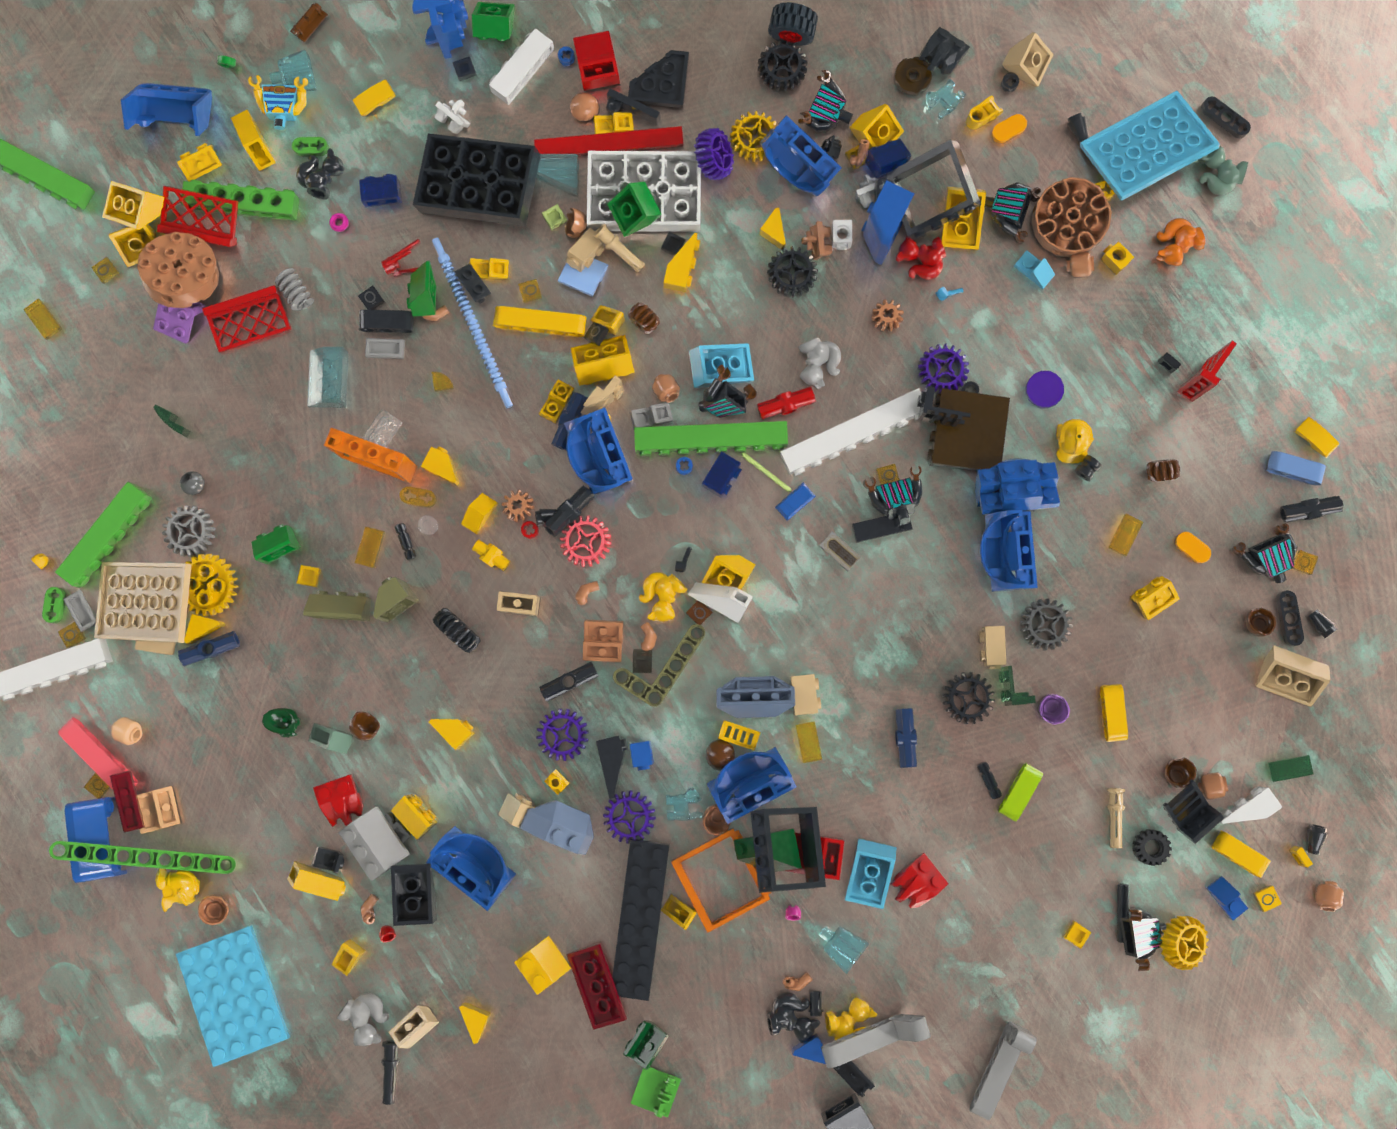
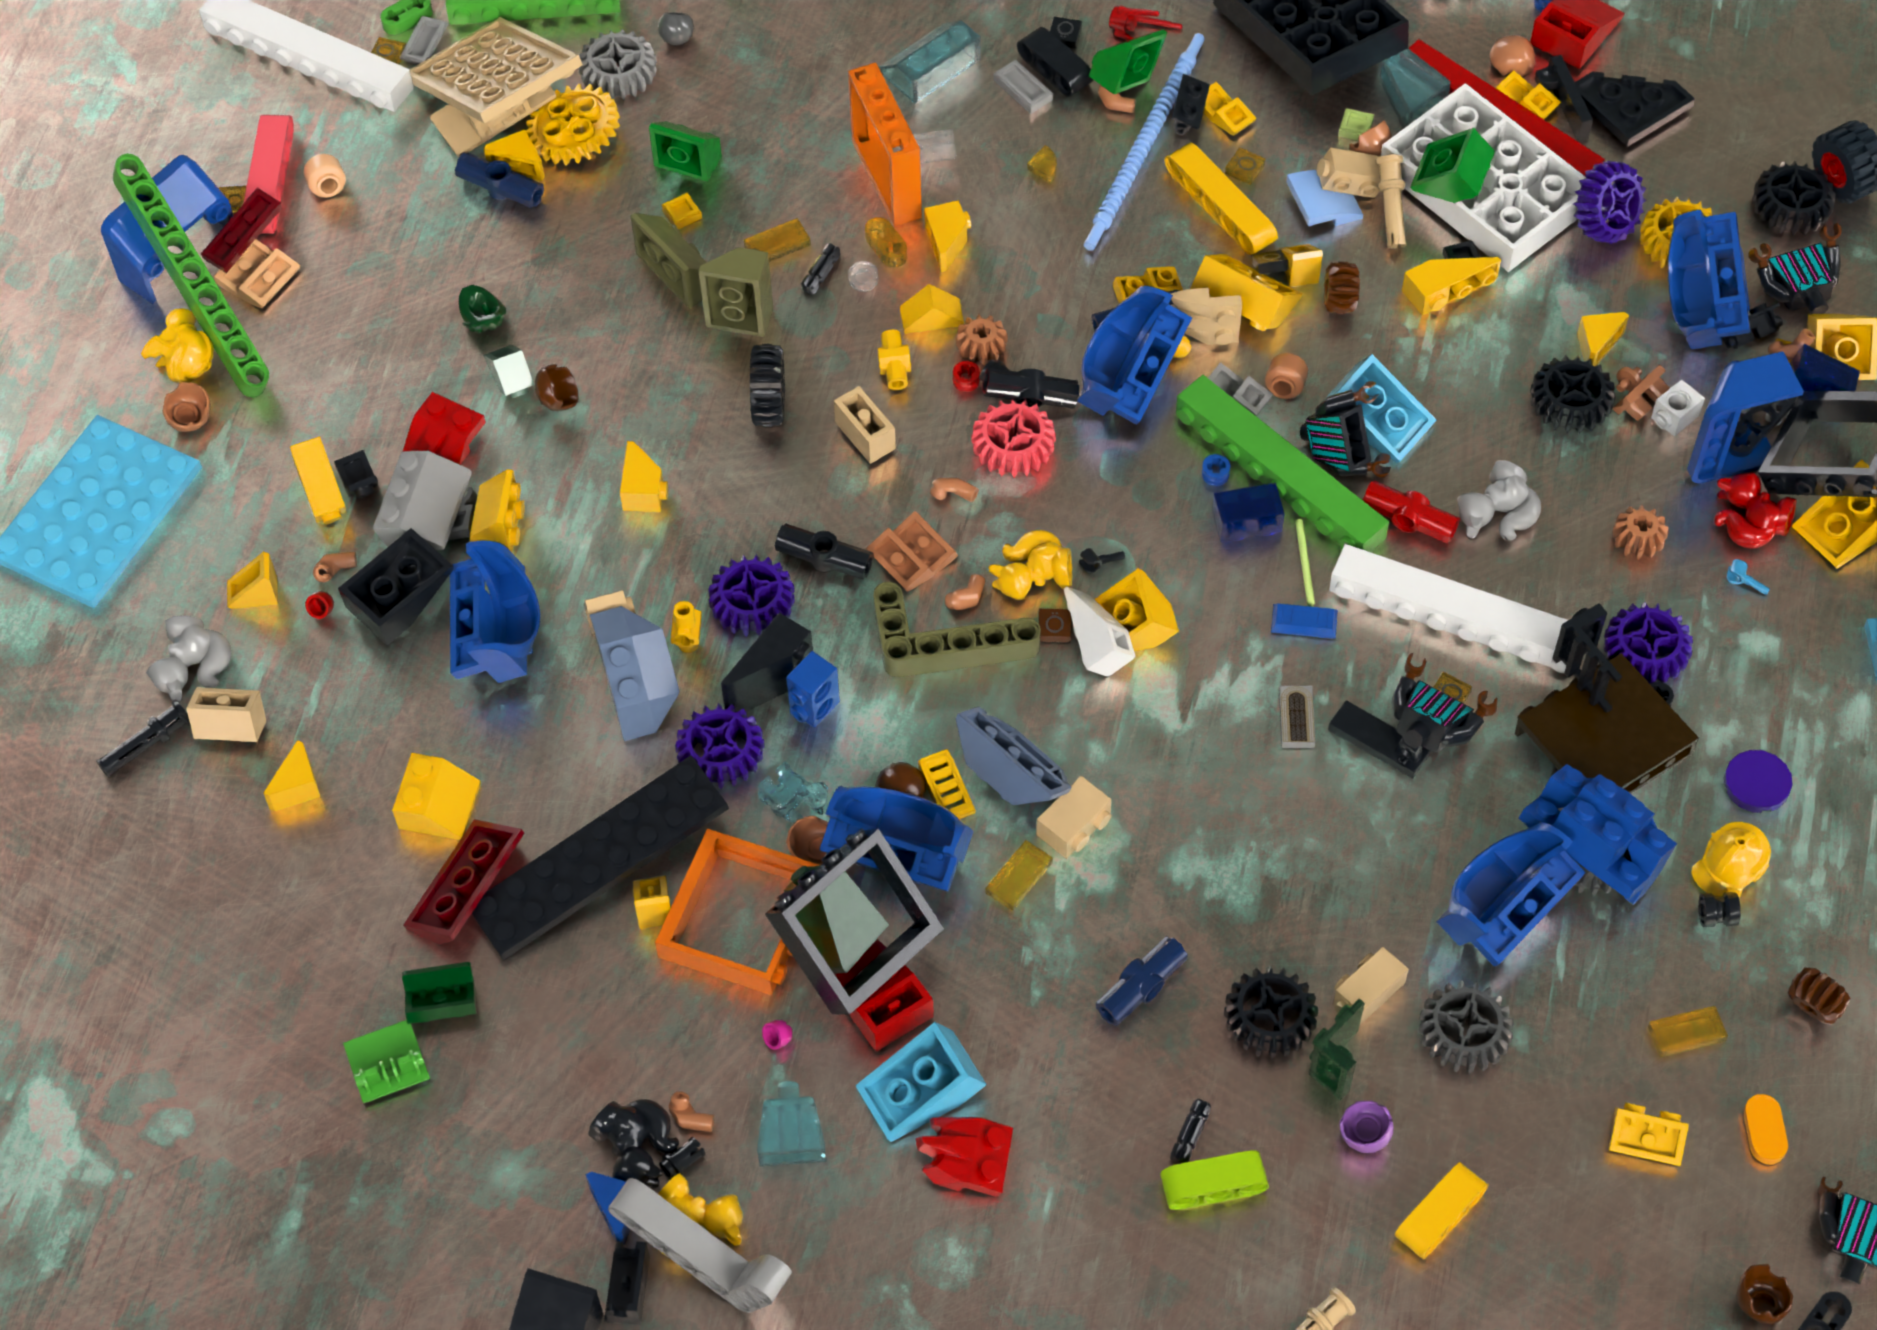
camera: 45 degrees right, 25 degrees down
clear smoke slope [633,649,652,673] -> none

